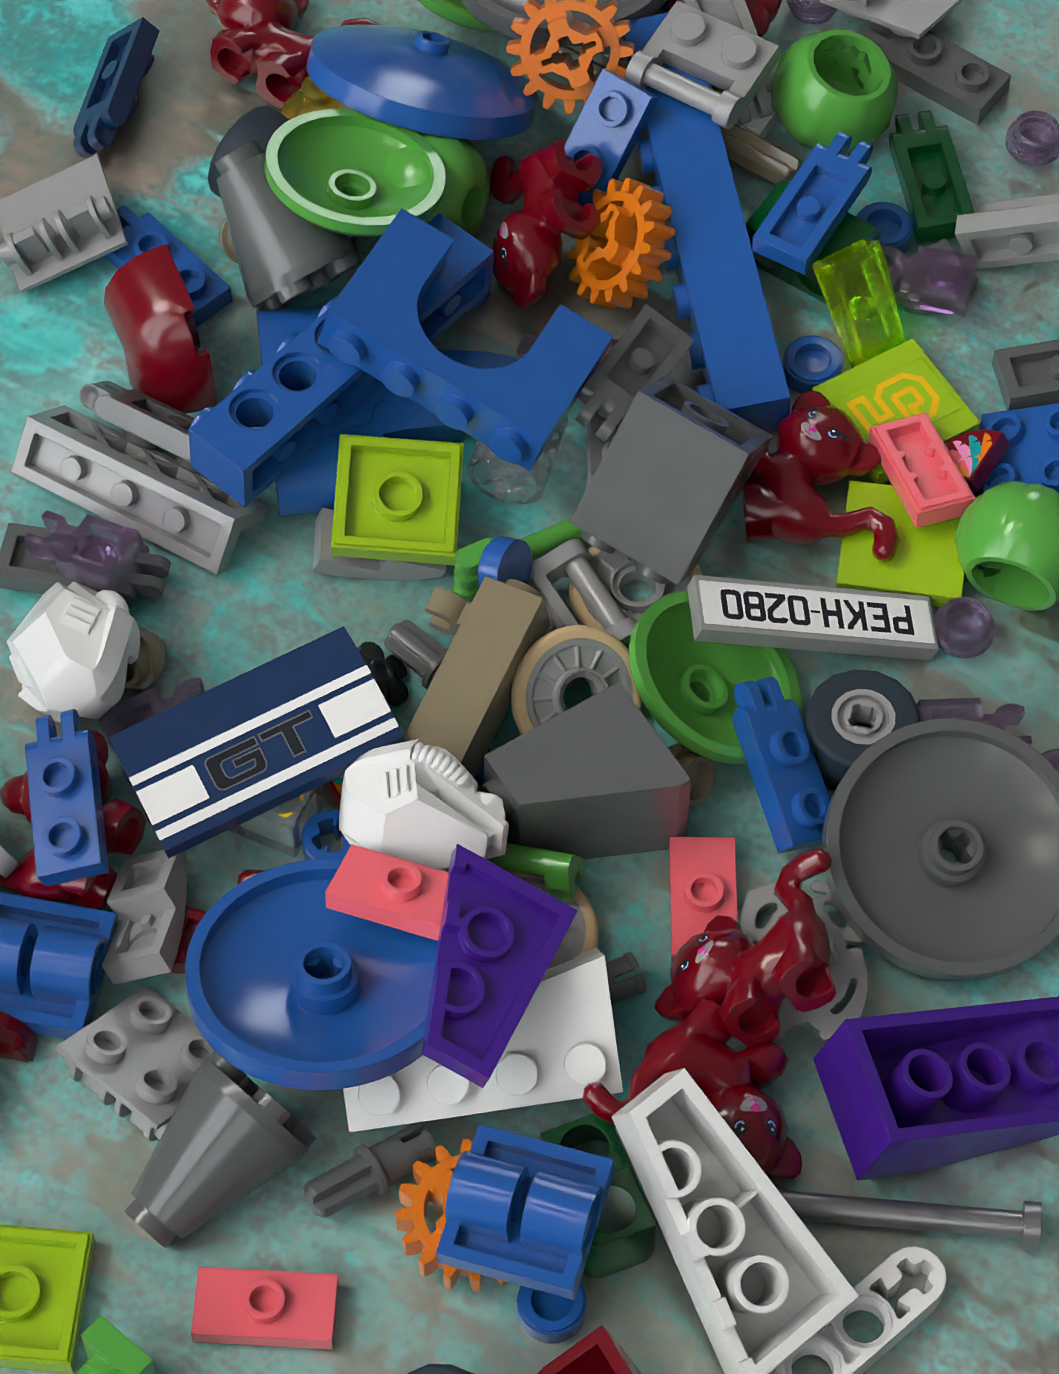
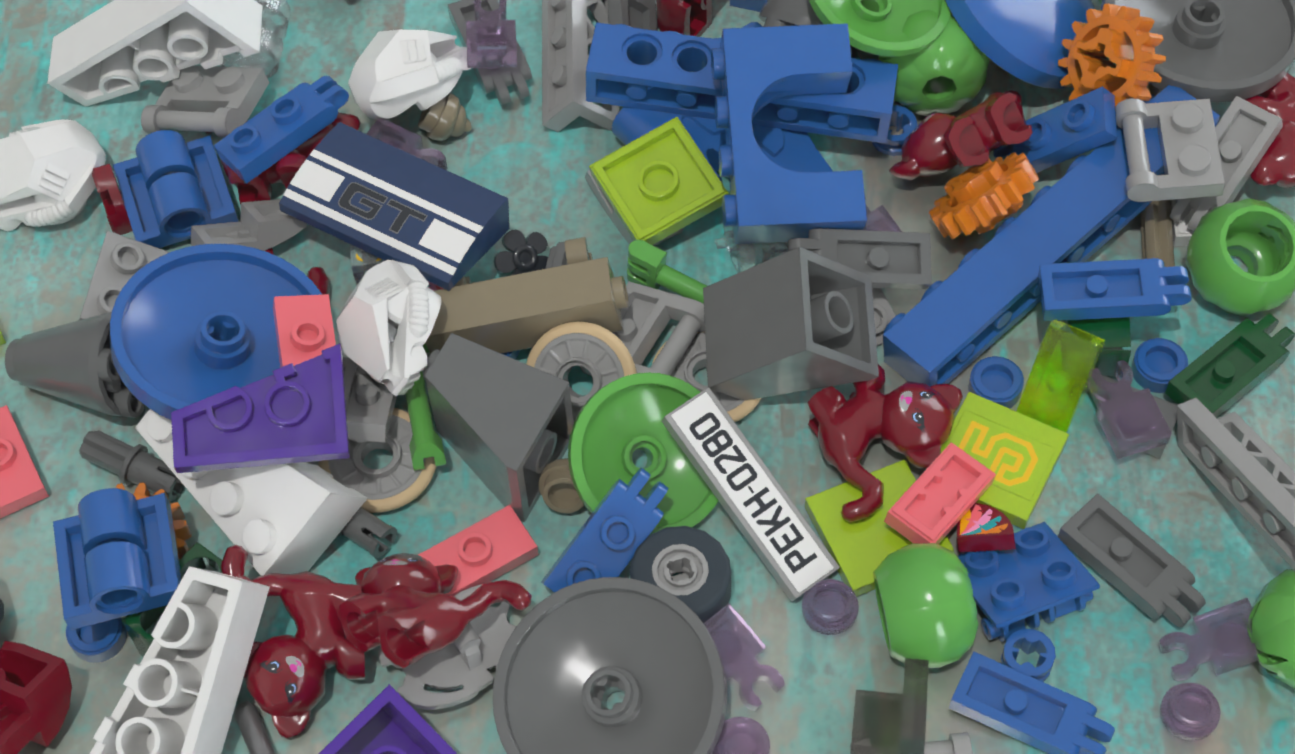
camera: 60 degrees right, 0 degrees up
blue tile [478,535,532,585] -> none

